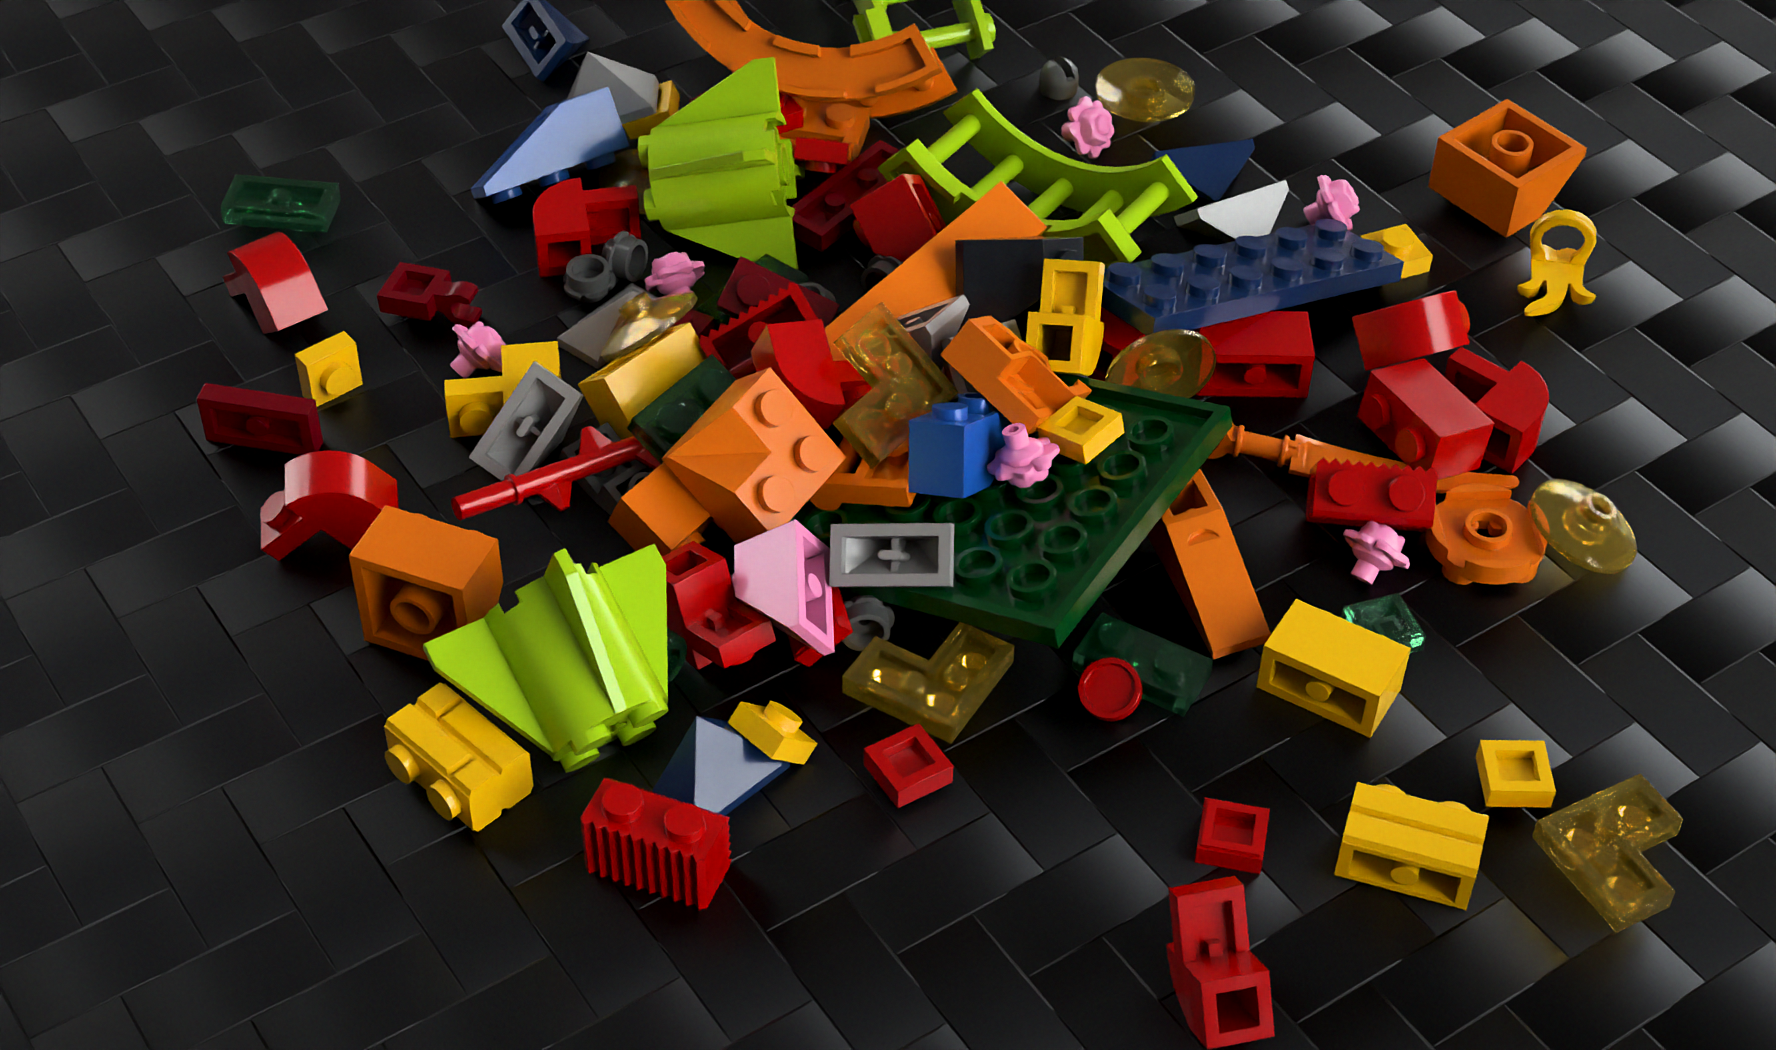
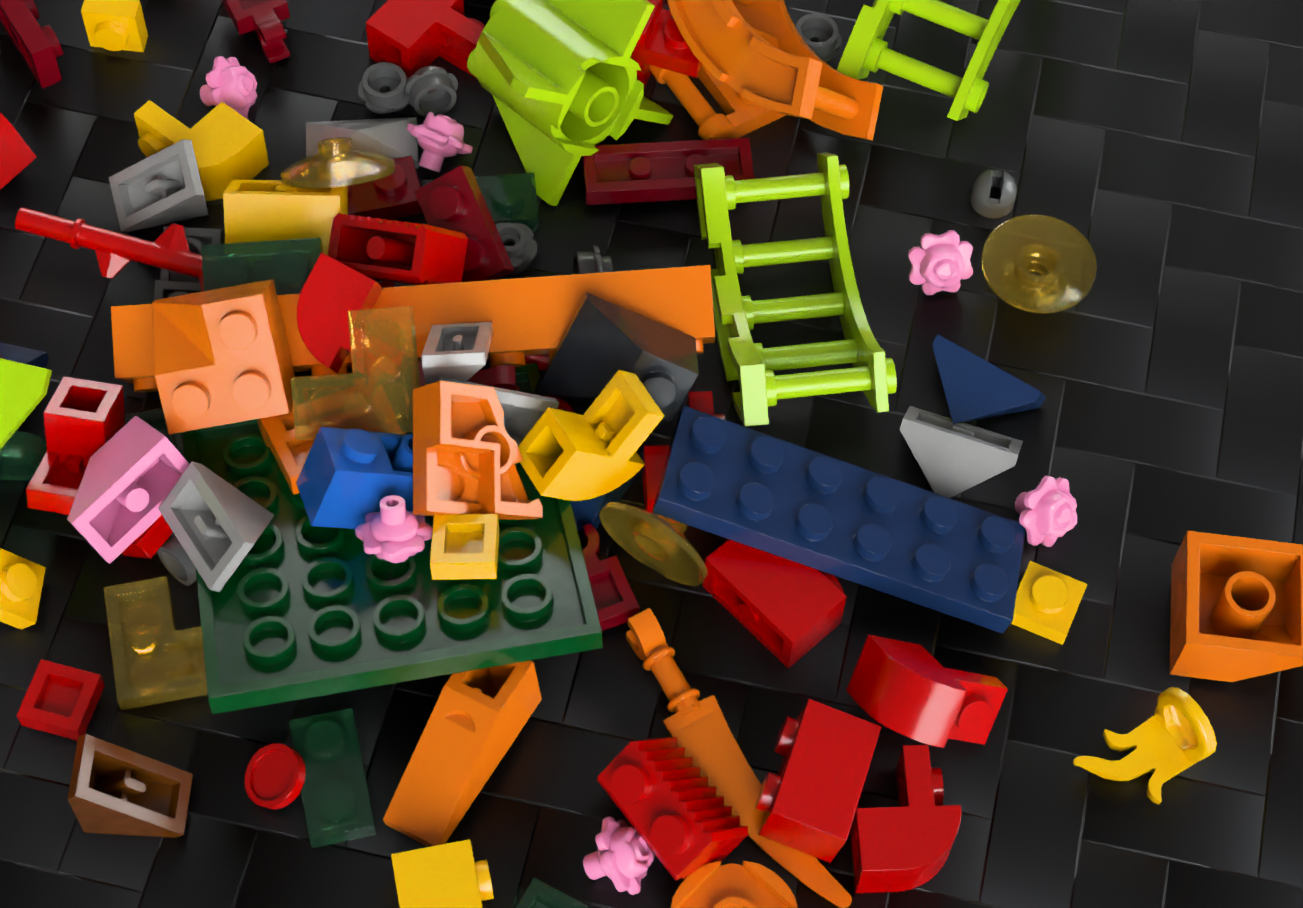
camera: 45 degrees right, 15 degrees up
red plate [794,136,851,173] -> none
red slope [850,174,946,262] -> none
none -> reddish brown slope [67,734,193,838]

